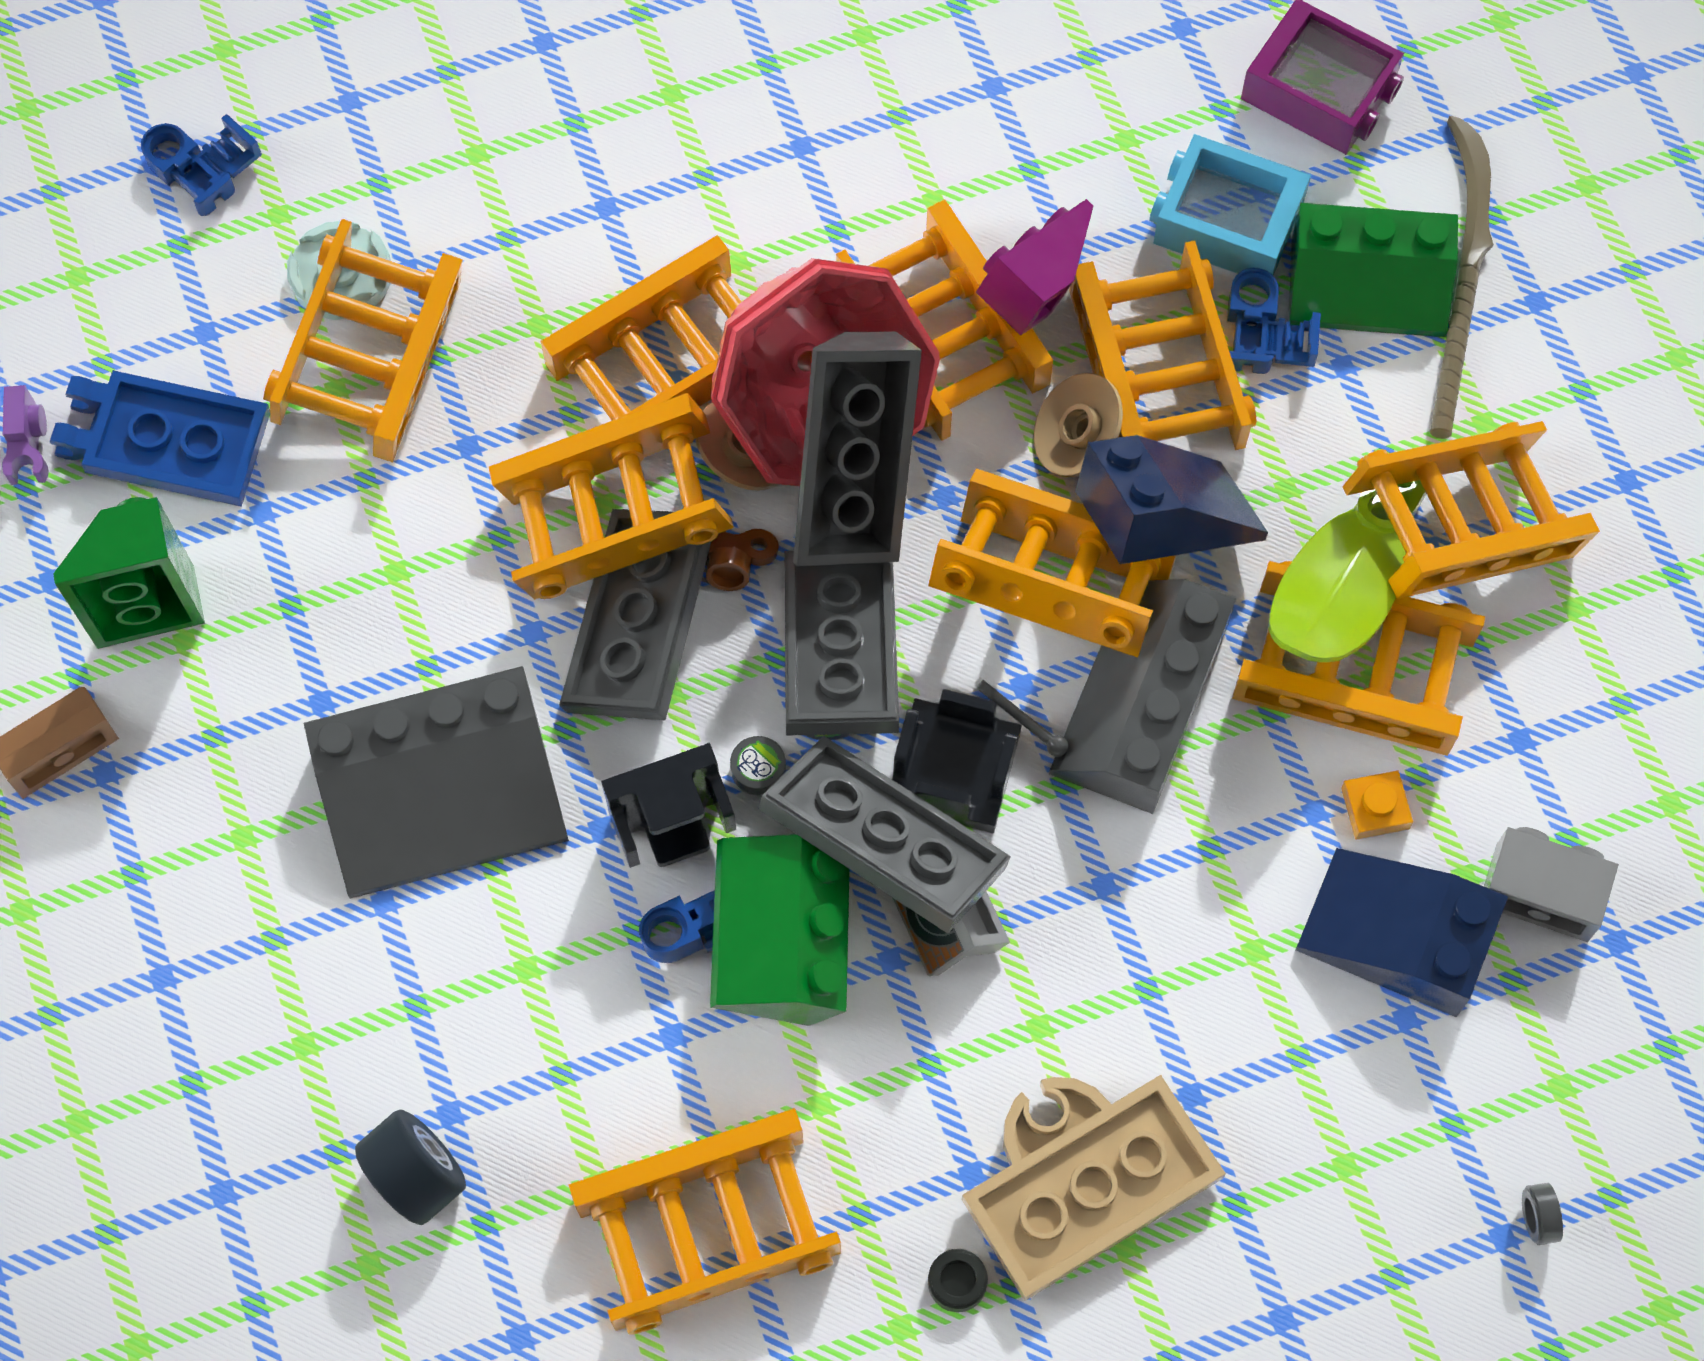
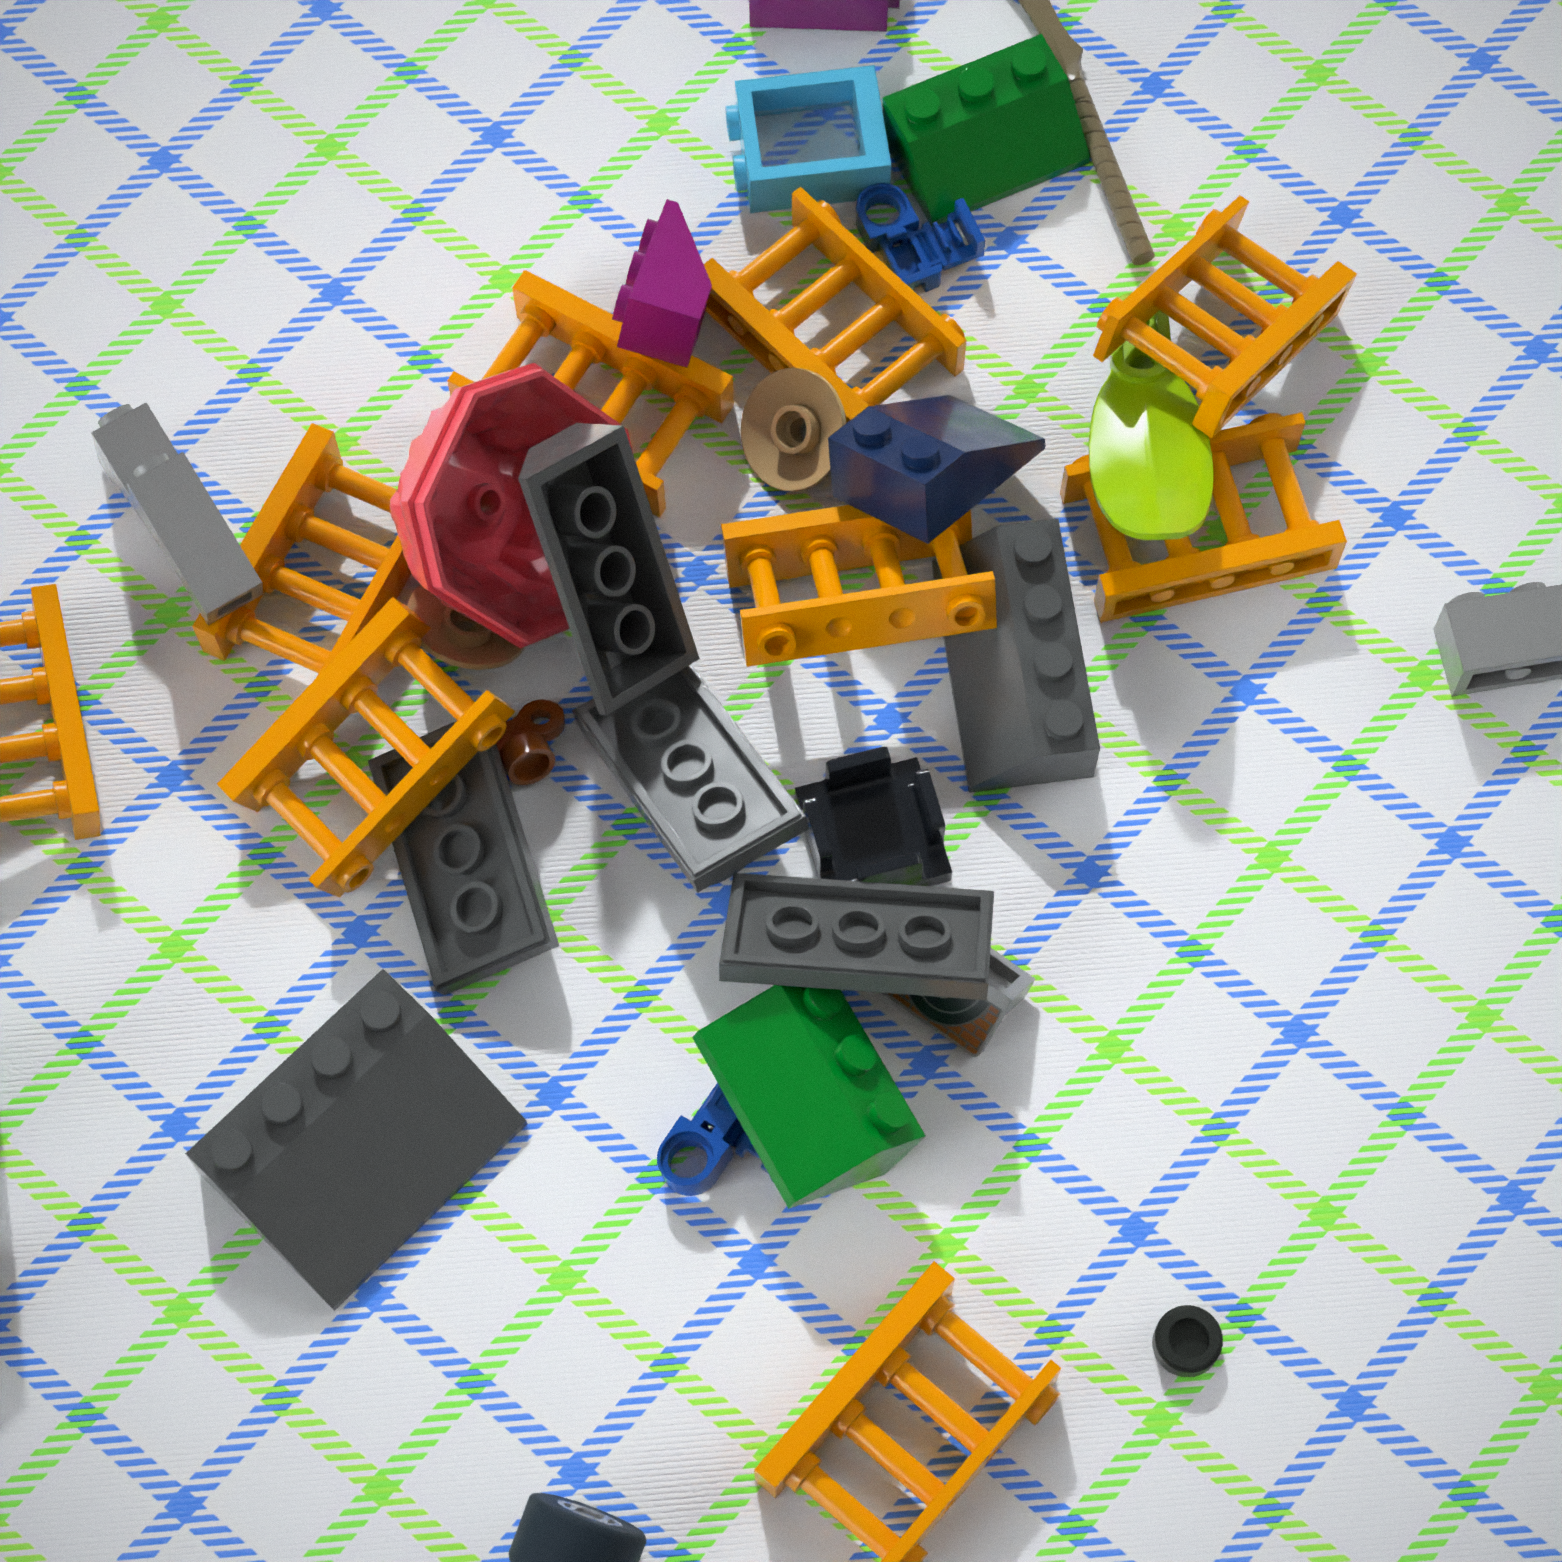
camera: 30 degrees left, 0 degrees up
black panel [601,743,737,868] -> none
tile [730,736,786,795] -> none
tan plate [961,1075,1226,1301] -> none
dark grey hinge [976,679,1068,757] -> none
dark blue slope [1295,848,1508,1017] -> none
light orange plate [1341,770,1413,840] -> none
none -> light grey arch [91,402,263,625]

